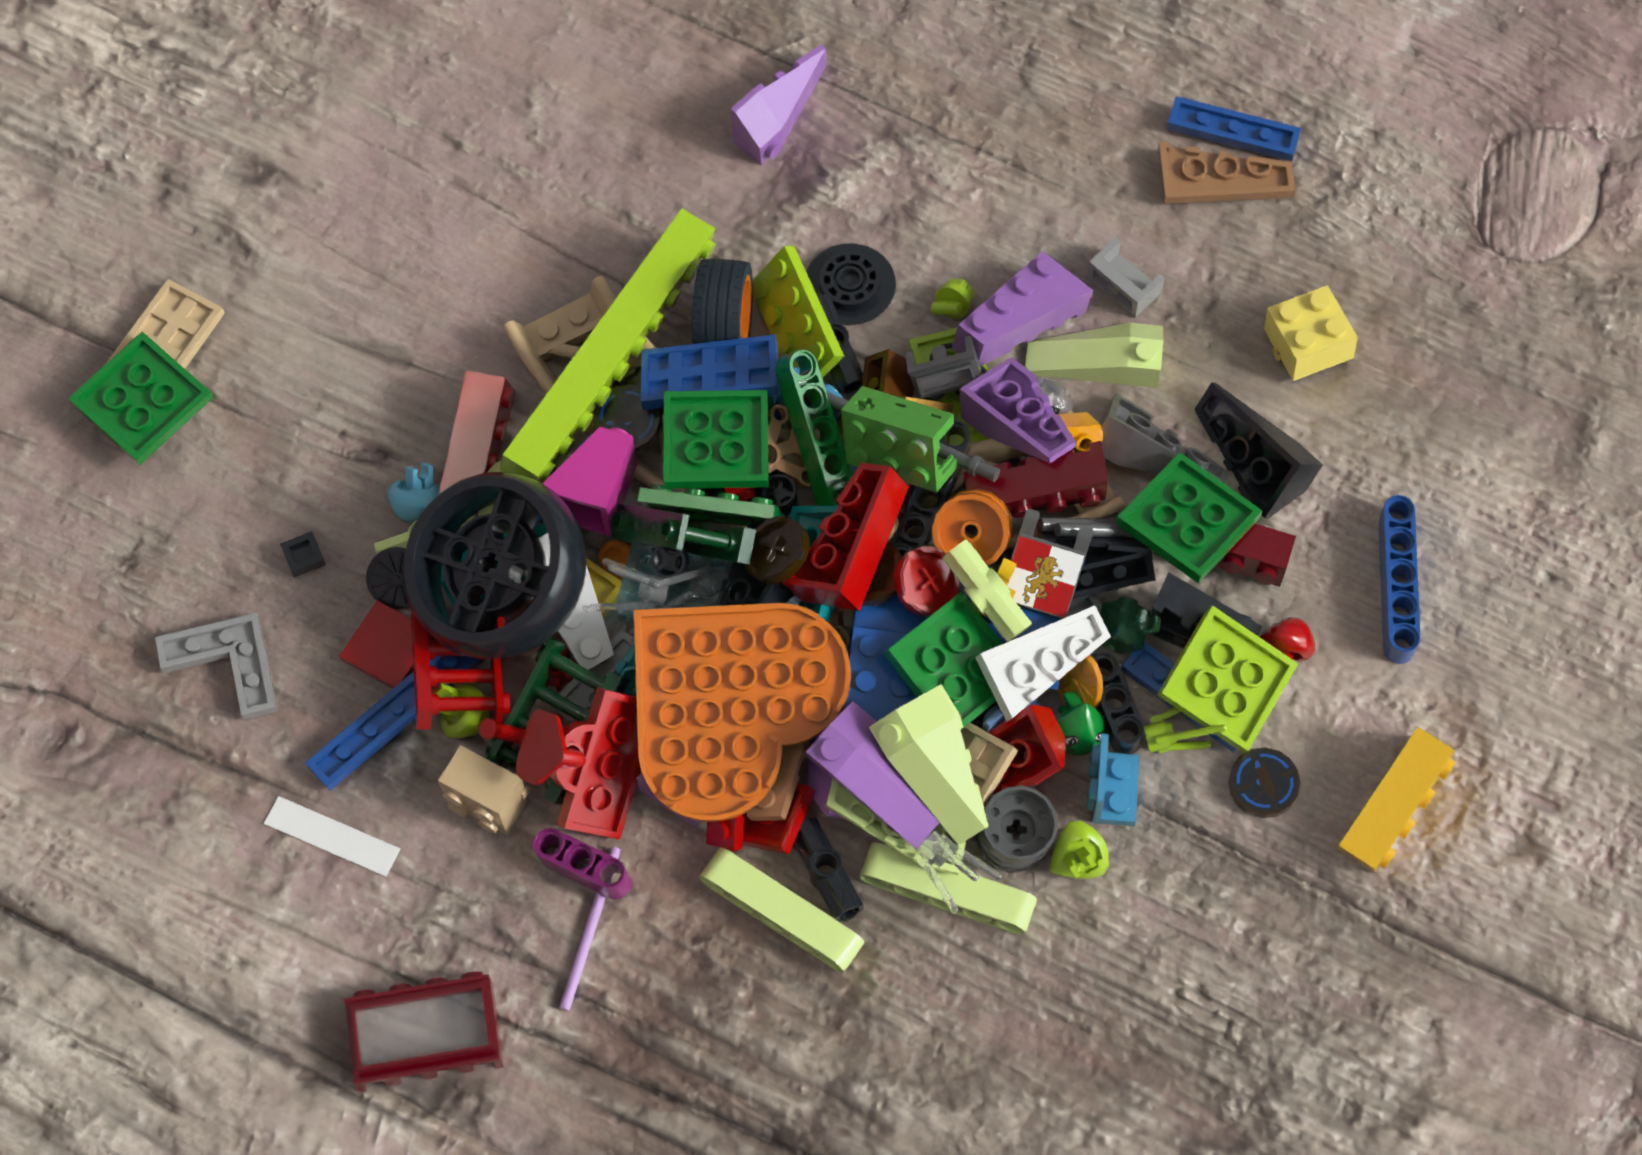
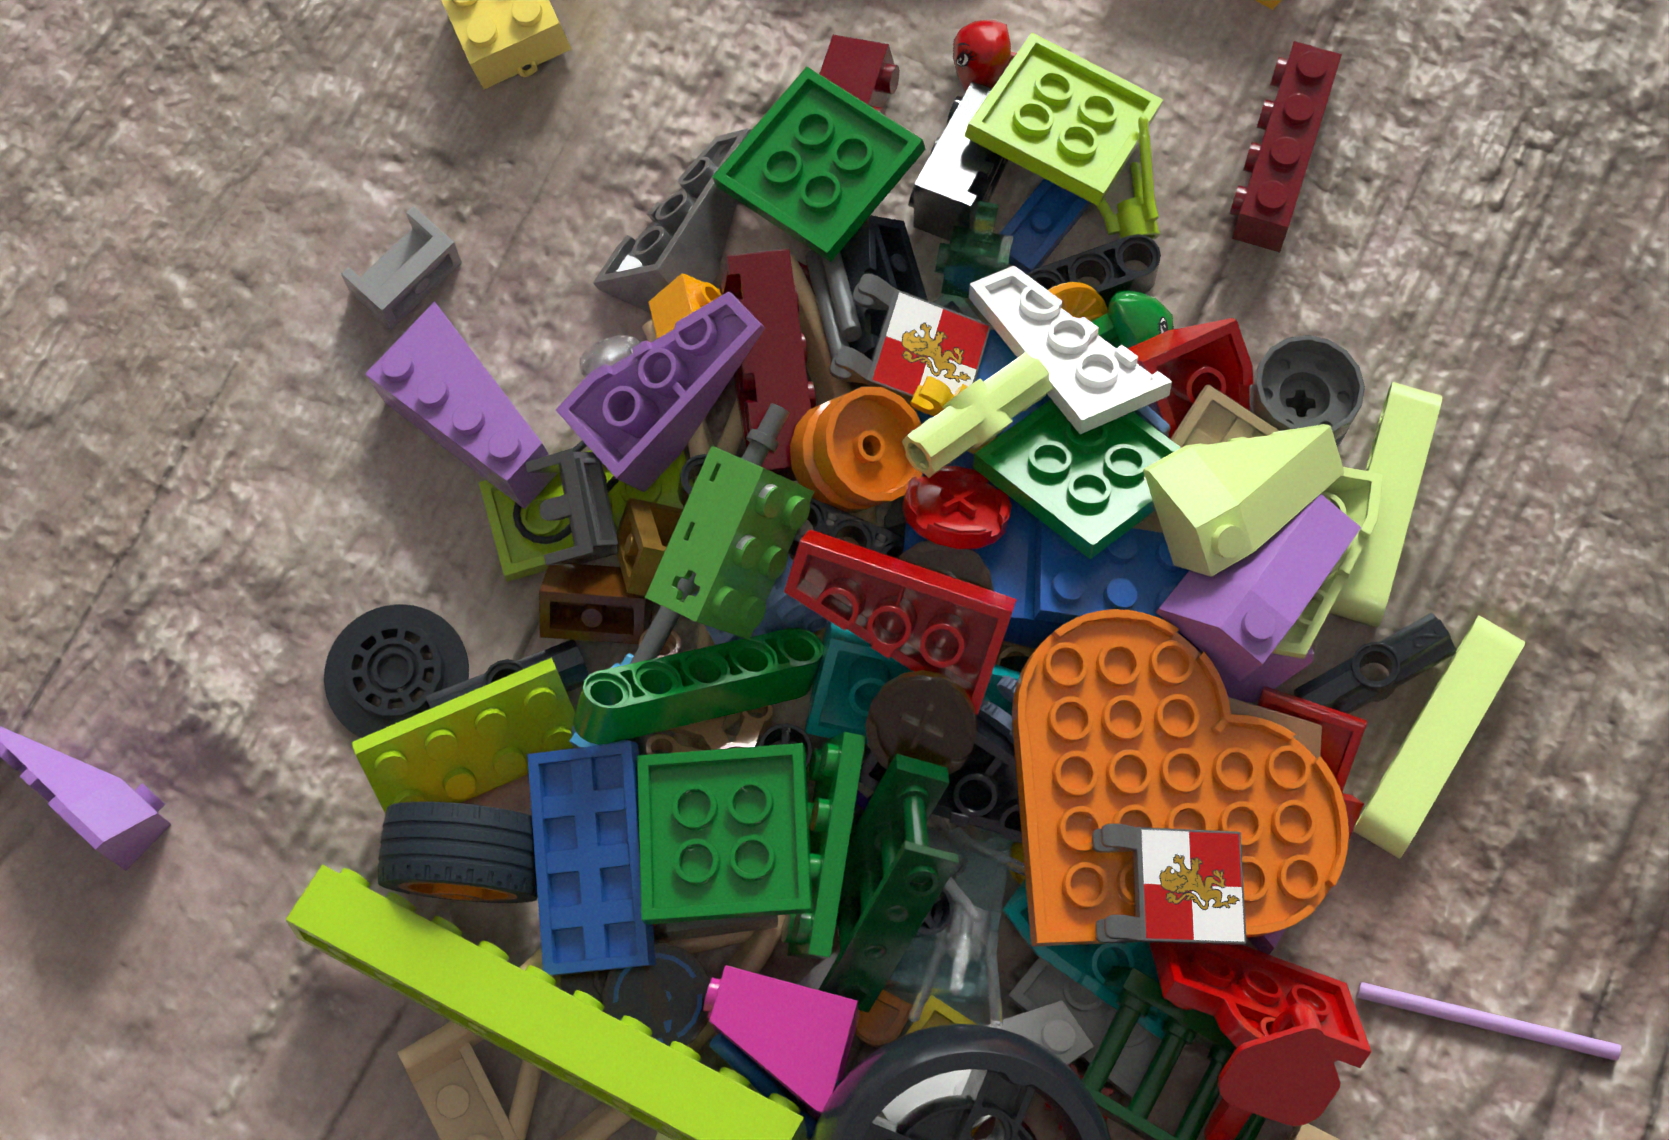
camera: 90 degrees left, 5 degrees up
magenta beam [533,828,632,900] -> none
clear plant [915,830,1002,914] -> none
lime piece [931,279,975,319] -> none
yellowish green wedge [1025,323,1164,388] -> none
lime piece [1050,820,1109,879] -> none
dark azure bracket [1086,734,1140,827] -> none
medium nougat wing [1158,141,1296,204] -> none
blue plate [1167,96,1301,161] -> none
black wedge [1194,382,1323,519] -> none
tile [1228,747,1300,818] -> none
none -> flag [1092,824,1247,945]
none -> dark red brick [1229,41,1342,253]

